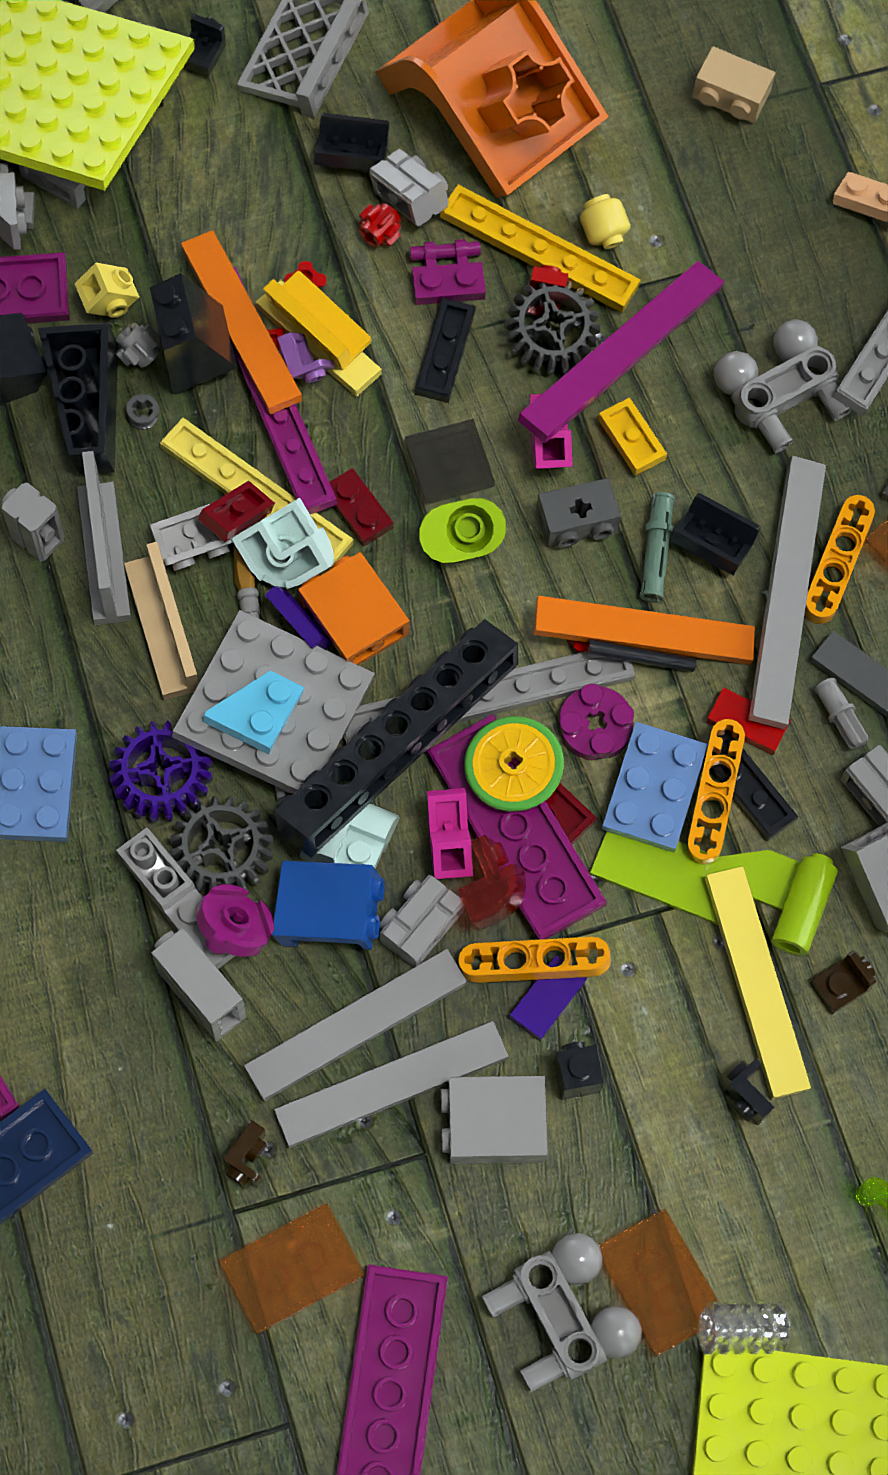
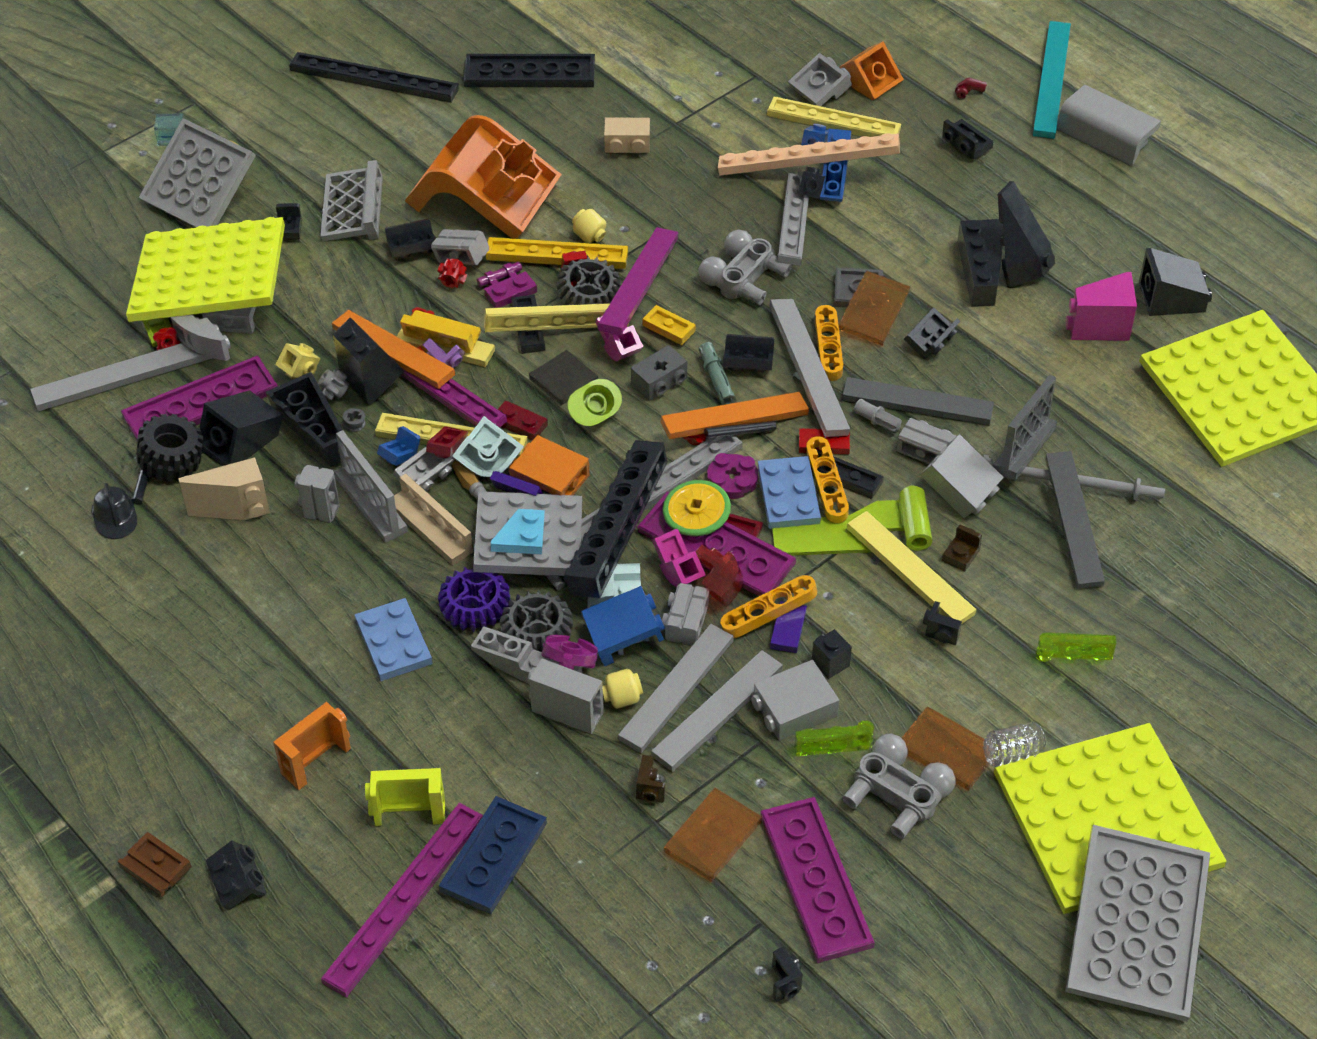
camera: 20 degrees left, 20 degrees down
none -> blue bracket [377,426,420,466]
none -> light yellow tile [484,304,629,332]
none -> light yellow head [603,669,643,709]
none -> clear neon green plate [794,720,874,756]

